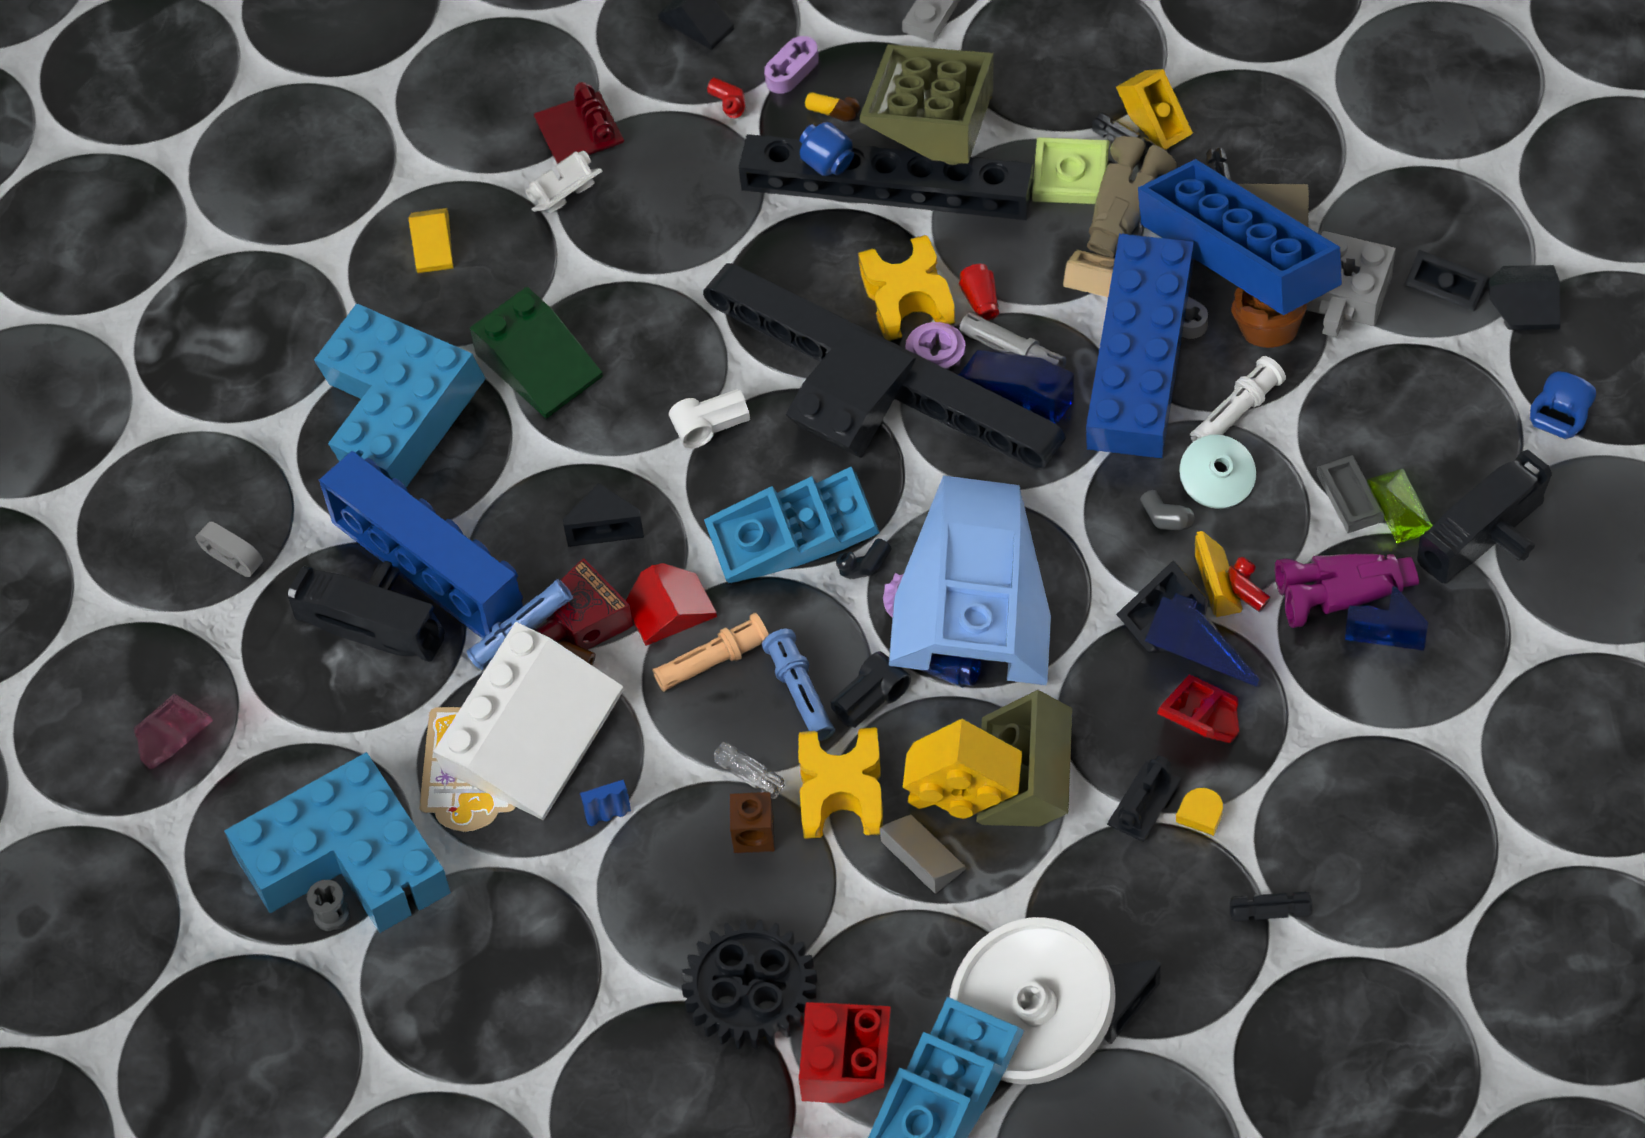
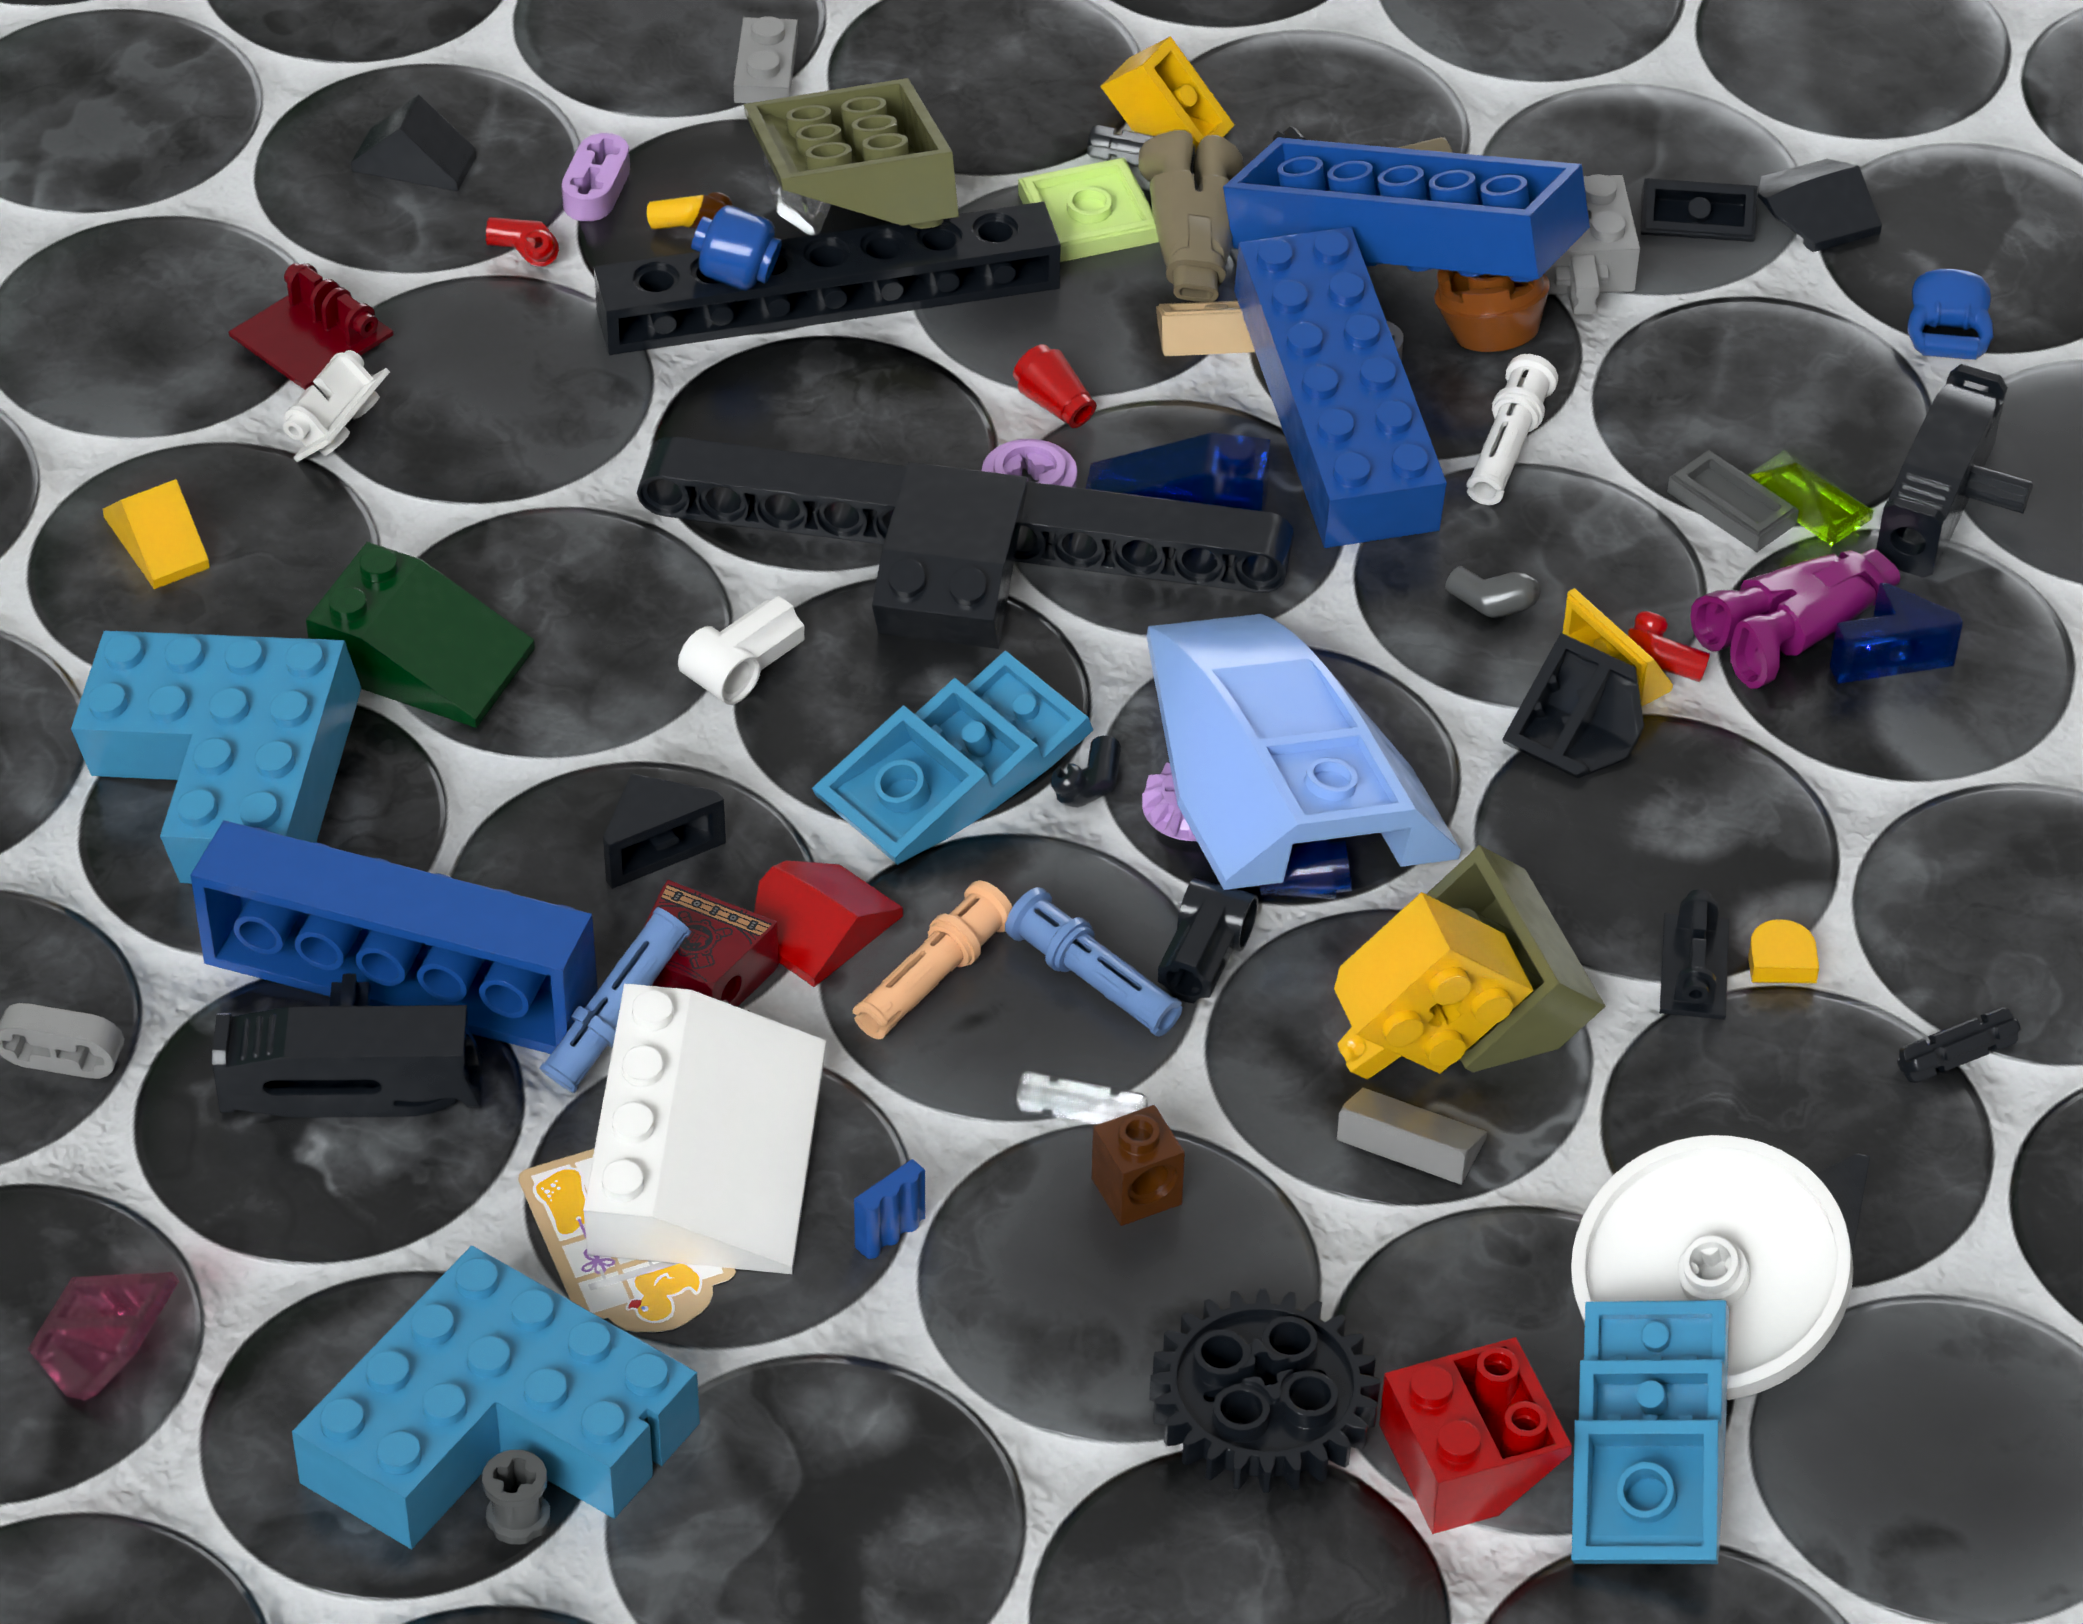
camera: 30 degrees left, 10 degrees down
yellow piece [798,727,883,839] -> none
yellow piece [858,235,955,341] -> none
light grey pin [959,312,1066,379] -> none
clear blue slope [1145,593,1262,687] -> none
red slope [1157,674,1239,743] -> none
light aqua dish [1179,435,1256,509] -> none

